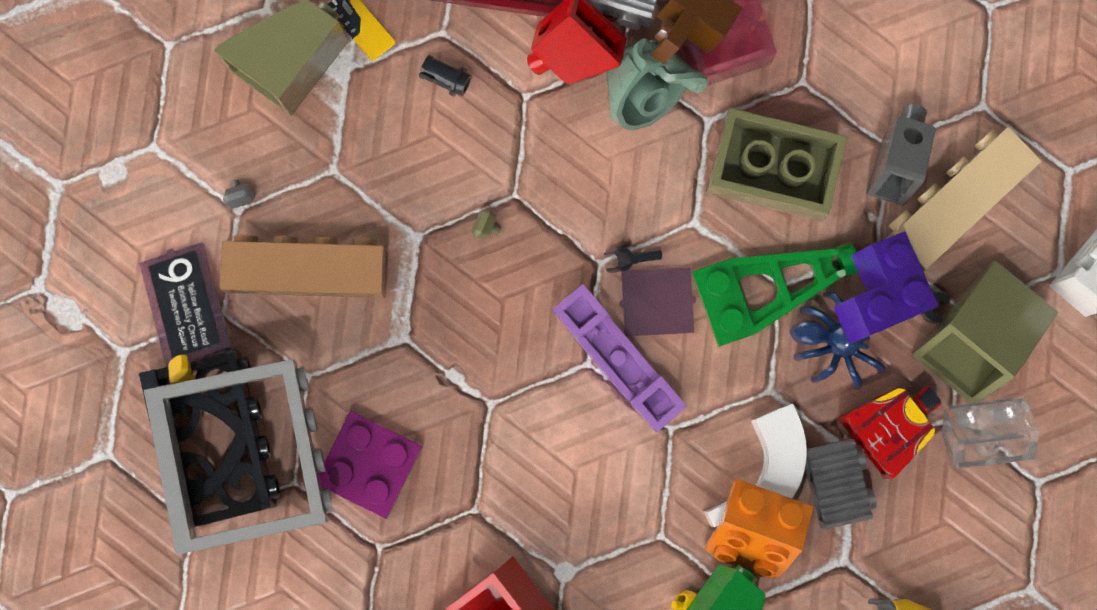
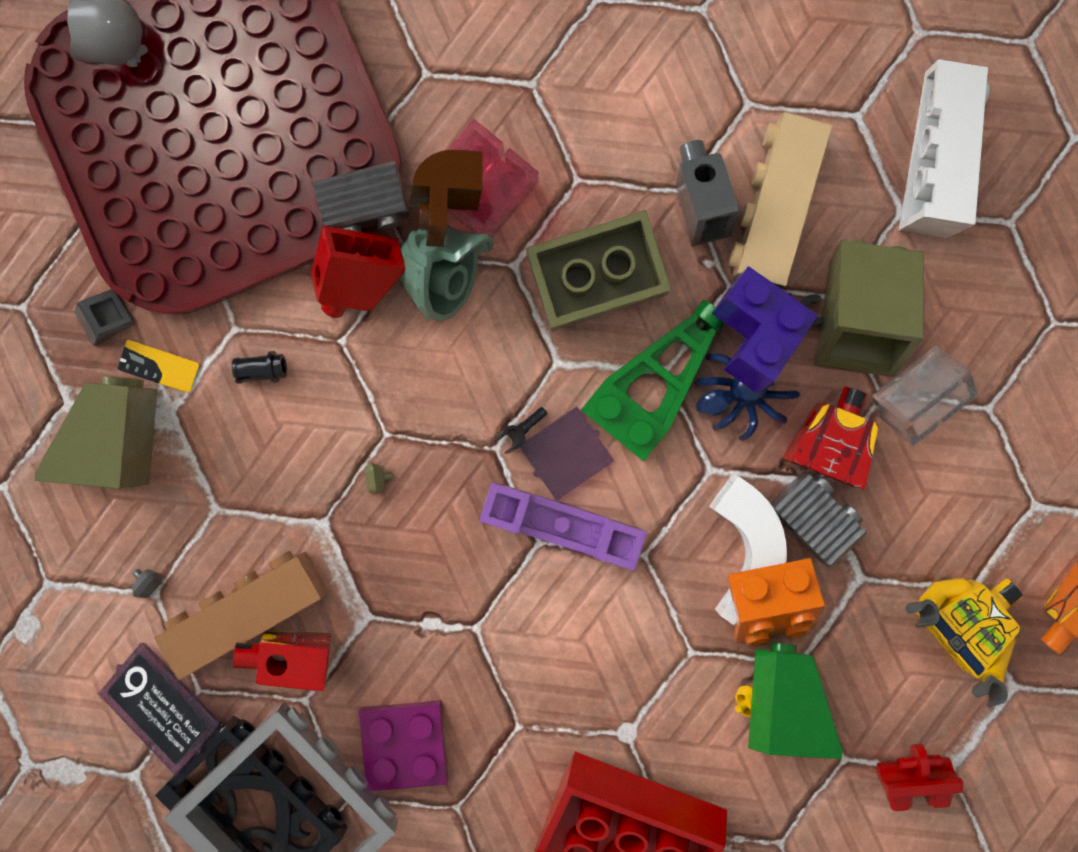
camera: 30 degrees left, 5 degrees up
yellow rock [168,355,195,383] -> none
none -> red torso [233,631,331,691]

